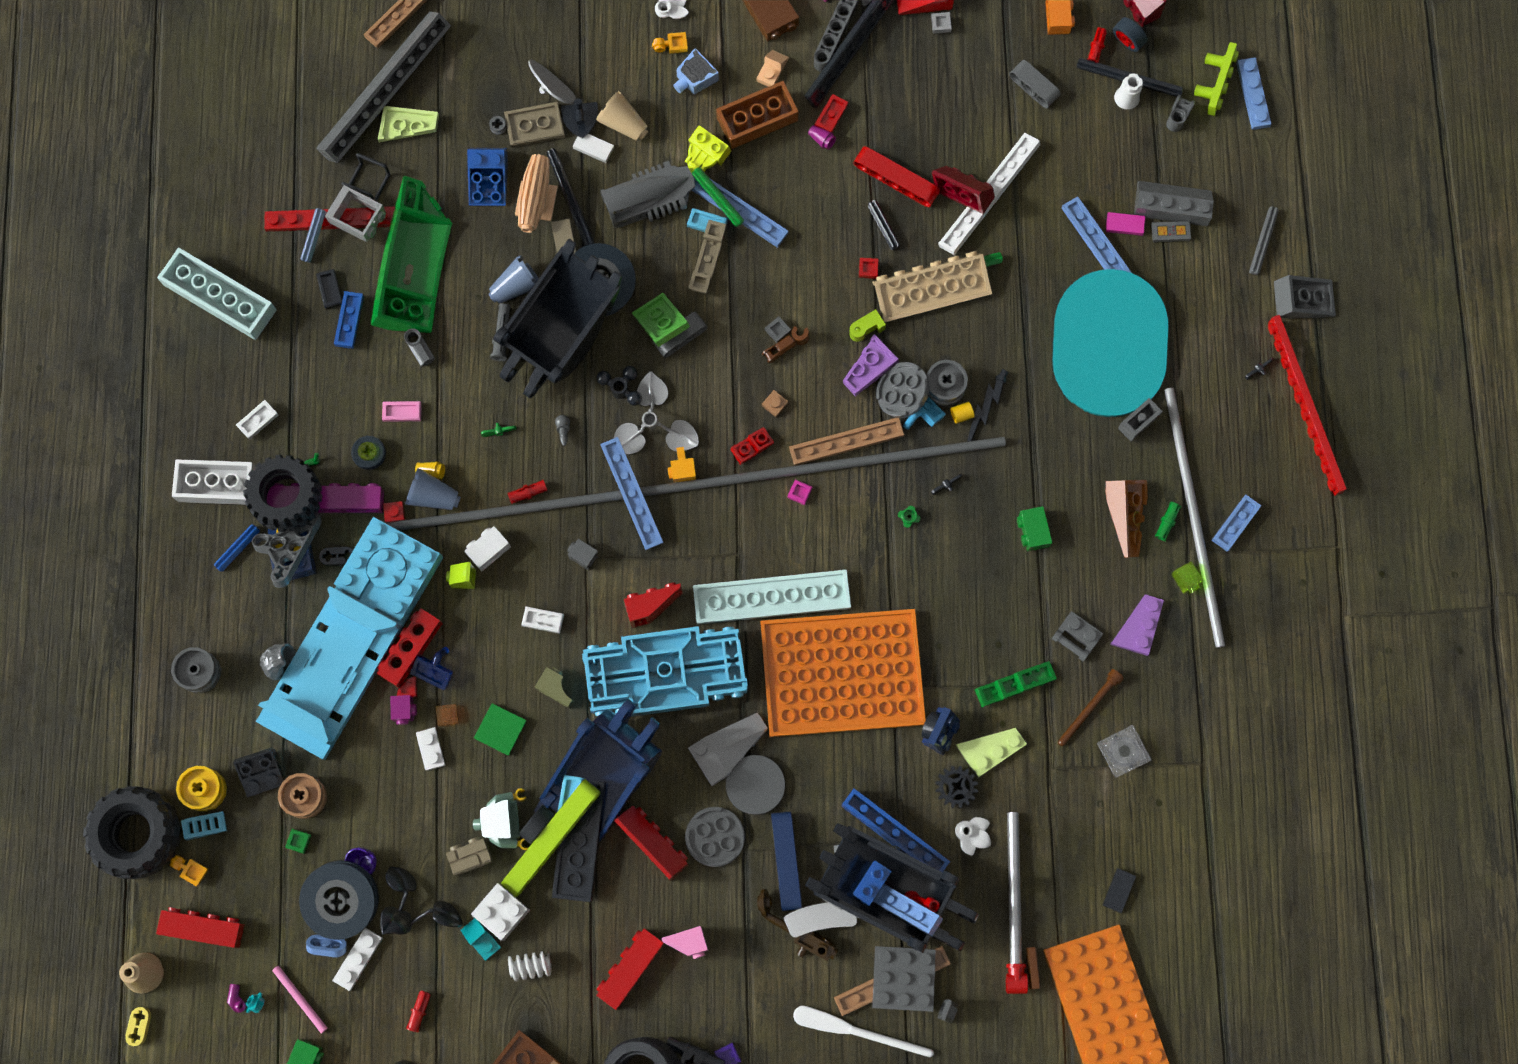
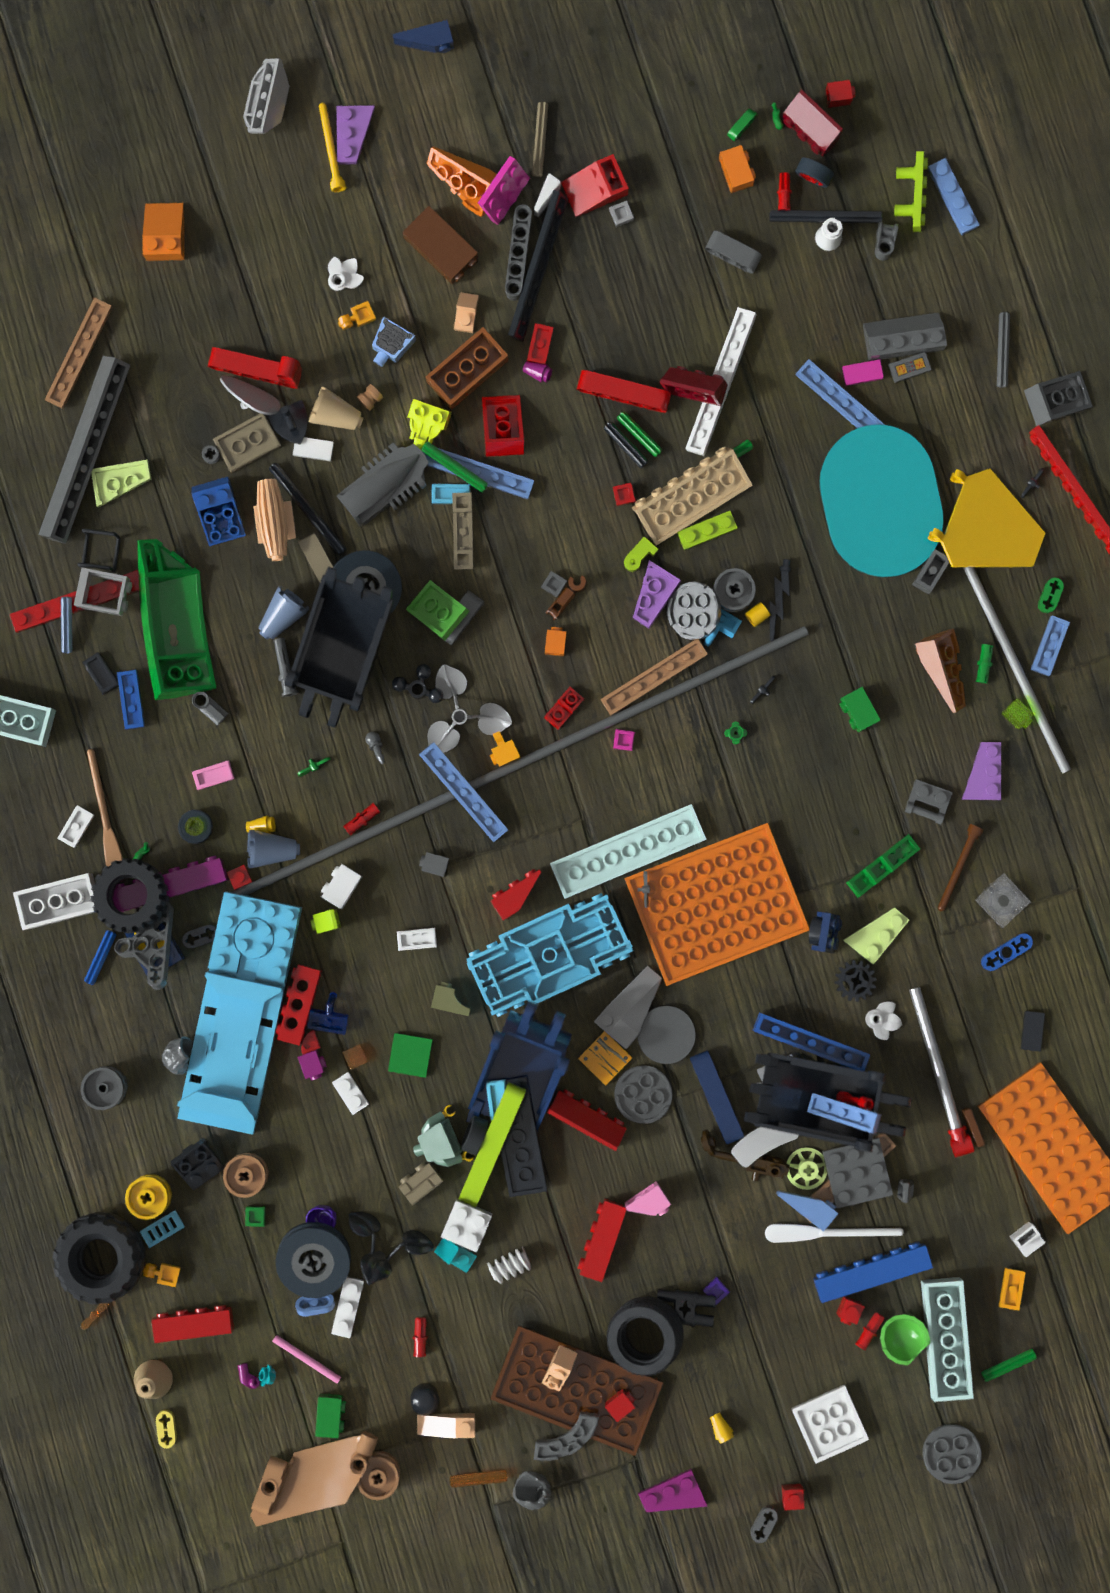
camera: 15 degrees left, 10 degrees up
medium nougat plate [762,390,788,417] -> none
blue bracket [853,861,891,906] -> none
none -> clear orange piece [81,1303,109,1330]
none -> medium nougat piece [87,749,123,882]
none -> red beam [208,347,302,389]
none -> medium nougat wheel [357,384,383,411]
none -> red slope [482,395,524,457]
none -> orange brick [545,627,566,656]
none -> light orange tile [578,1031,632,1085]
none -> green axle [617,411,662,457]
none -> dark grey piece [638,871,650,908]
none -> lime plate [677,511,737,550]
none -> medium blue slope [776,1190,838,1232]
none -> yellowish green wheel [786,1147,827,1190]
none -> yellow flag [928,469,1045,567]
none -> blue beam [981,934,1033,971]
none -> green beam [1038,578,1064,613]

